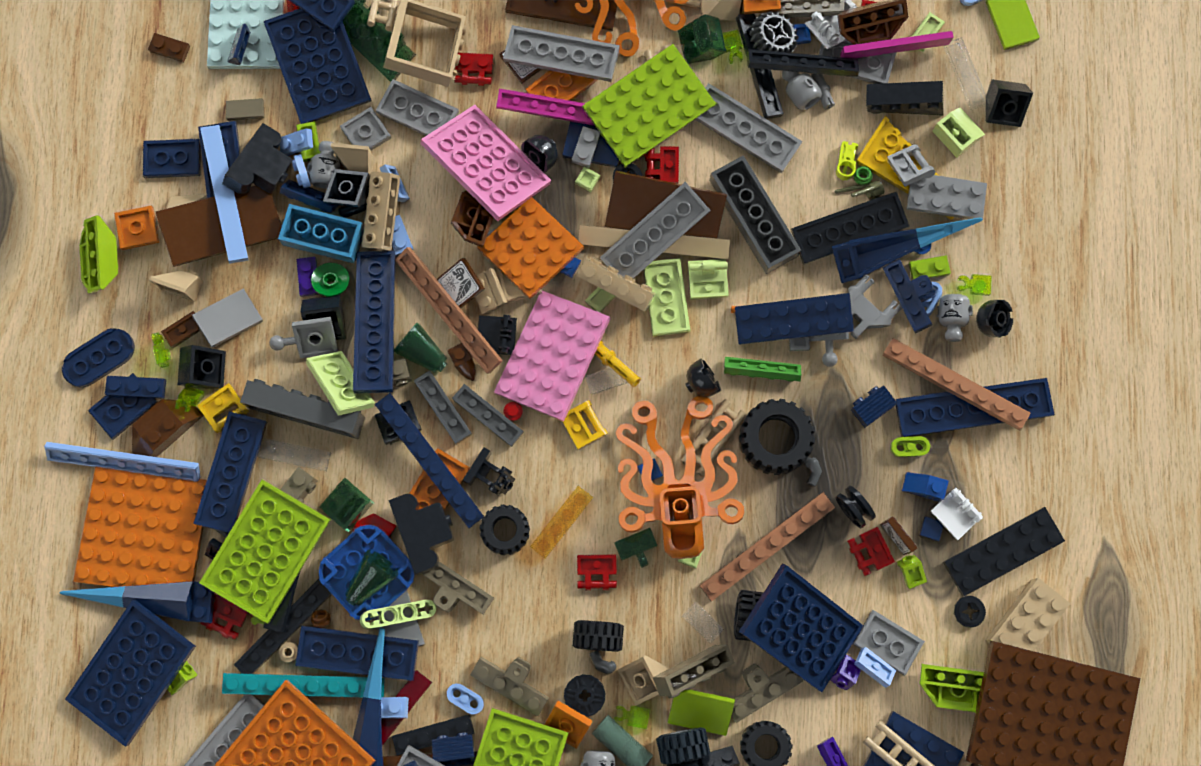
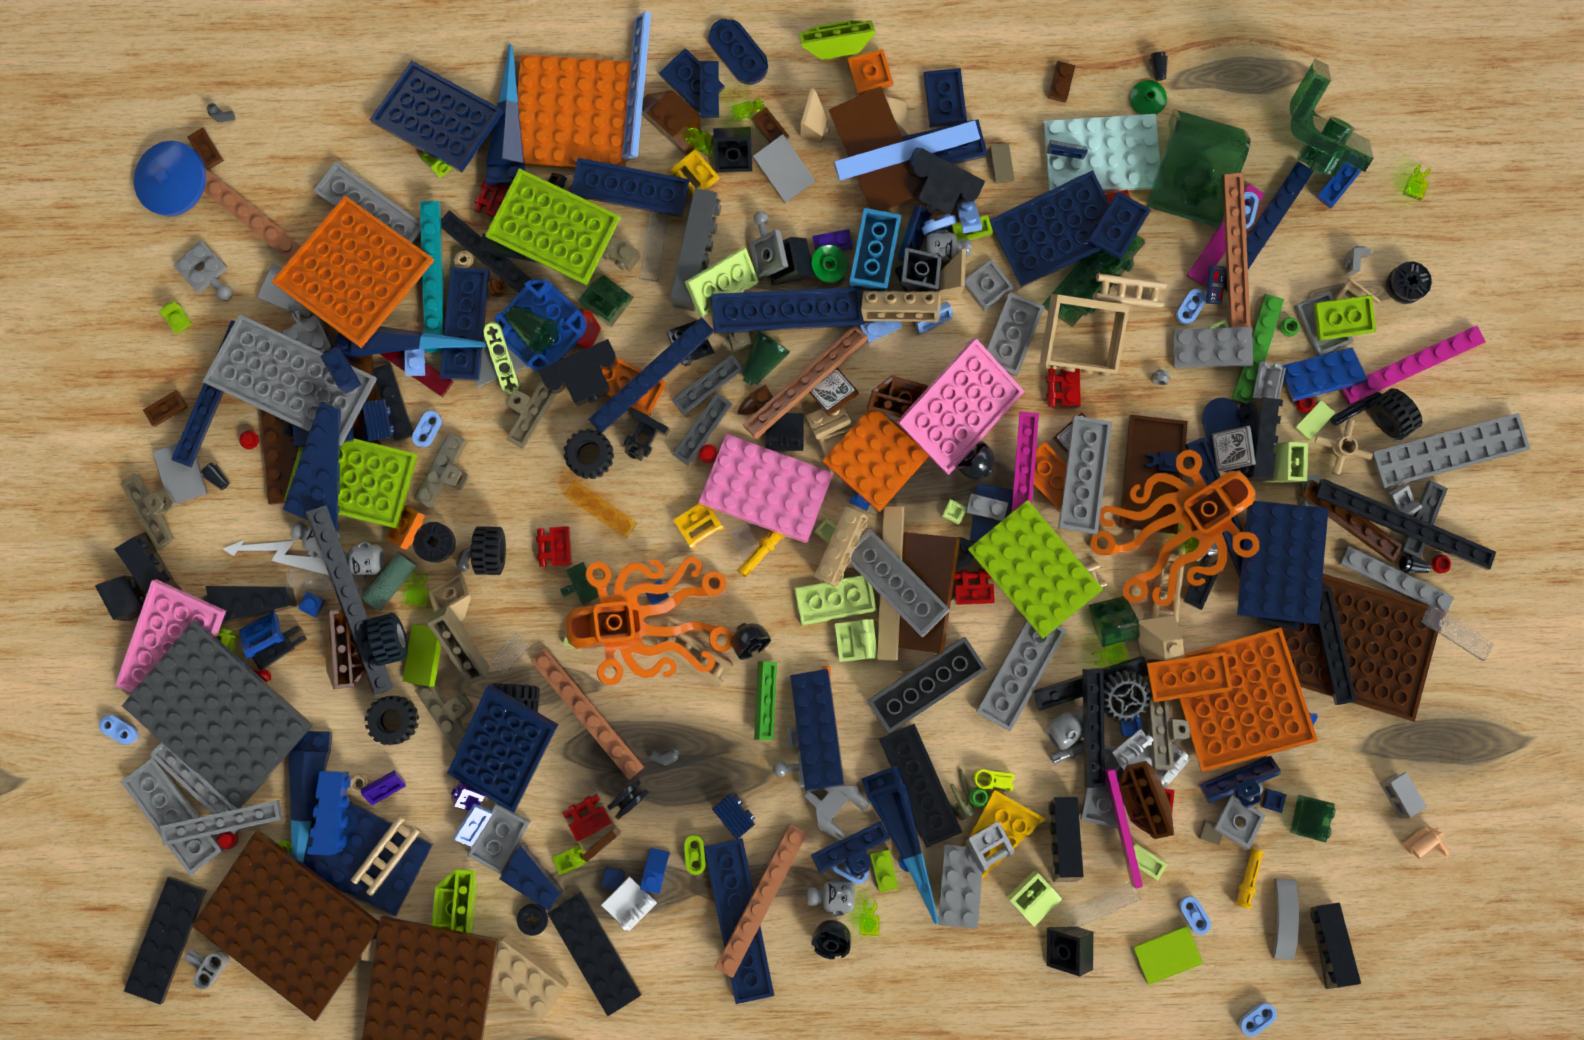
camera: 85 degrees right, 5 degrees up
black tyre [739,399,815,475] -> none
none -> dark blue wedge [499,842,563,911]

